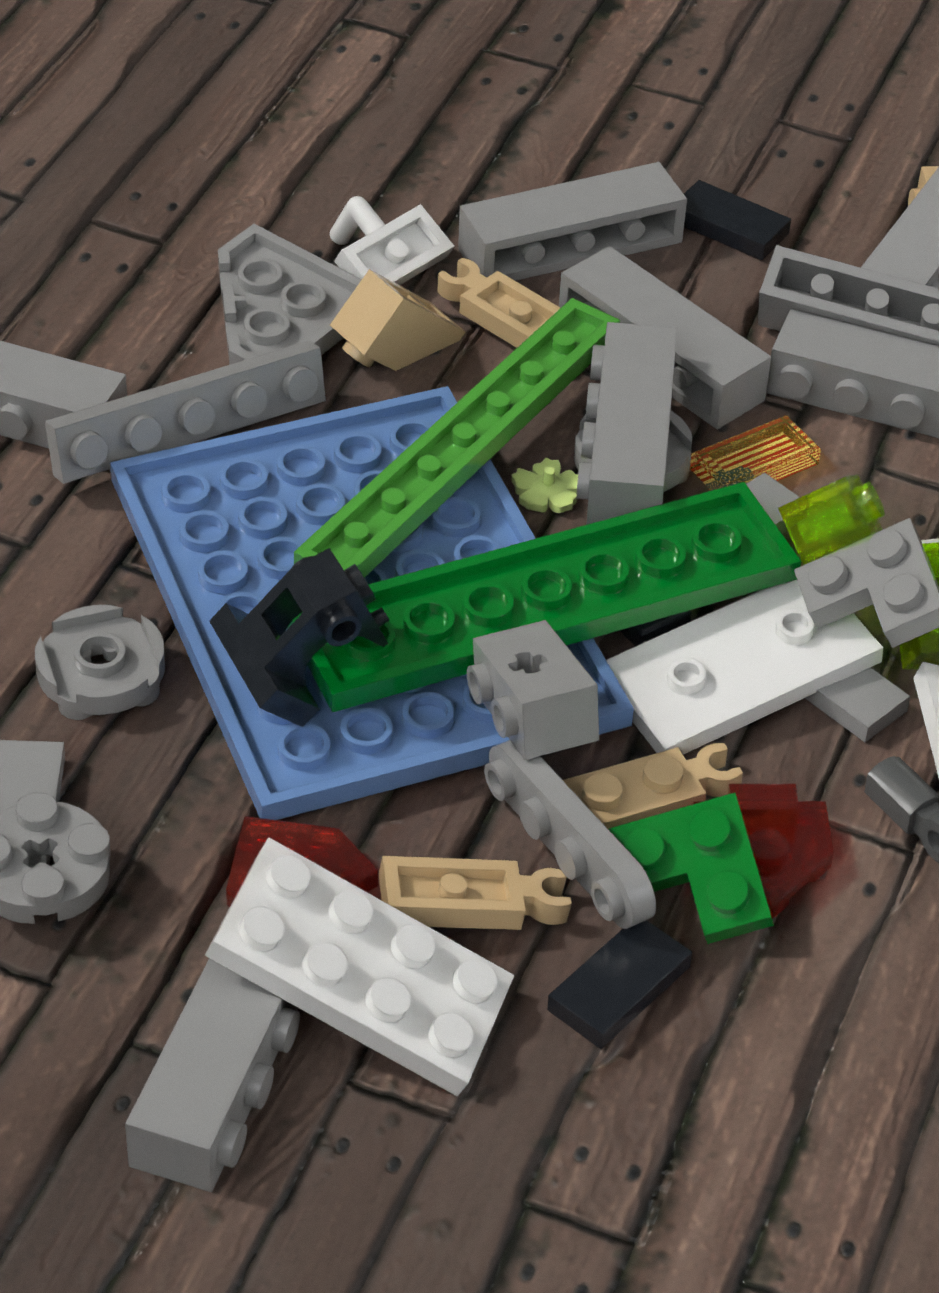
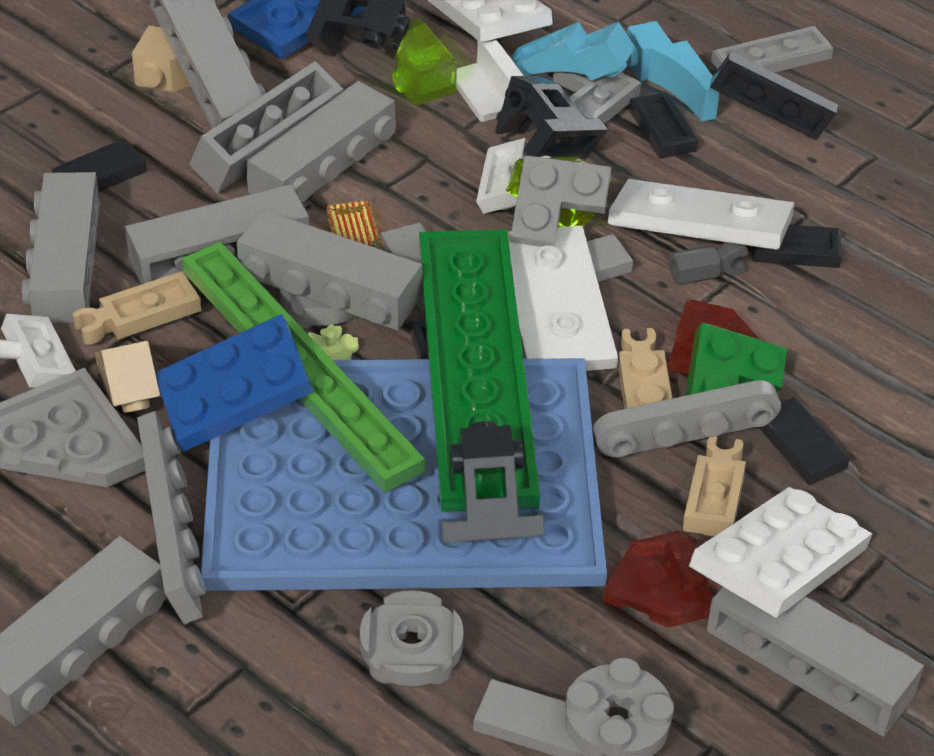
camera: 70 degrees left, 0 degrees up
light grey brick [467,620,599,760] -> none
clear neon green slope [778,474,885,565] -> none
none -> blue plate [155,314,314,451]

